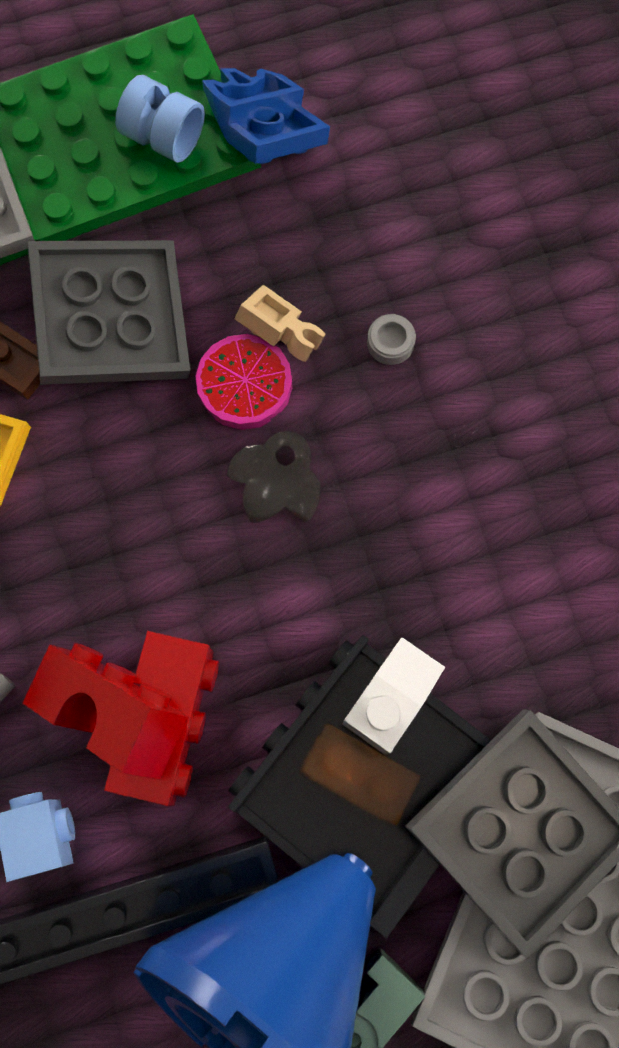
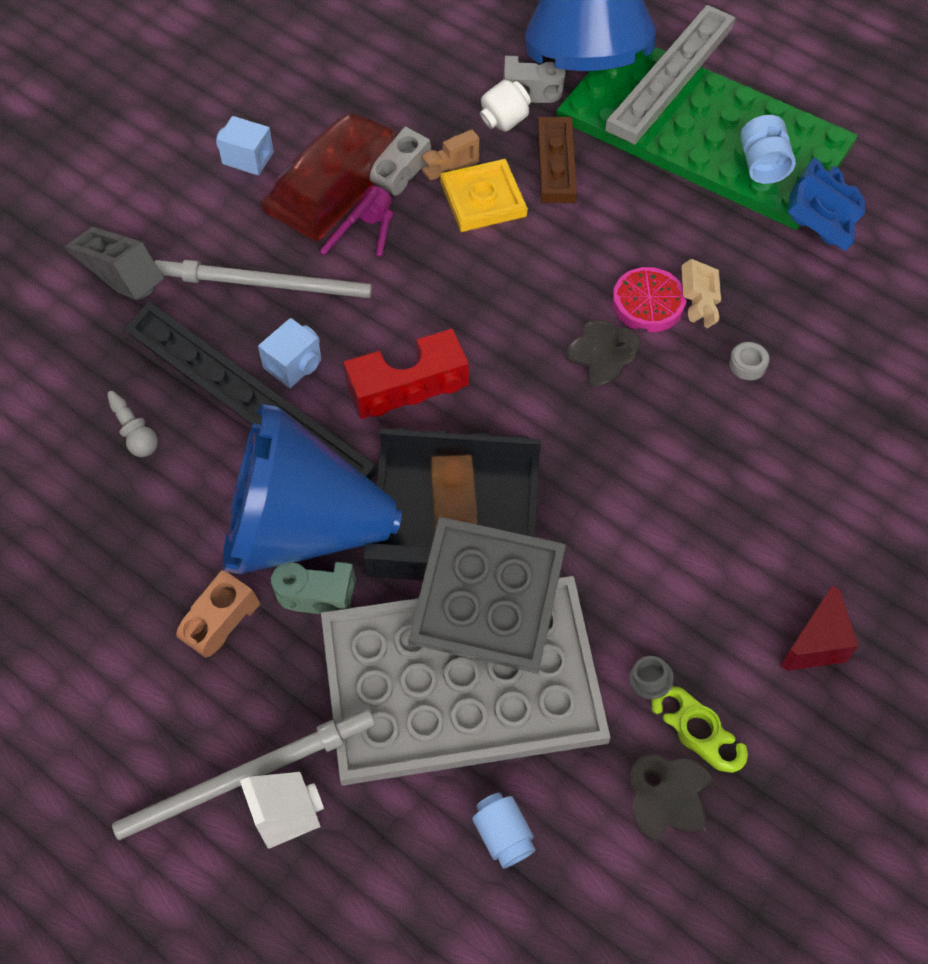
camera: 55 degrees right, 15 degrees down
red arch [23,643,188,779] -> none
dark grey plate [28,240,190,385] -> none
white slope [342,637,445,756] -> none

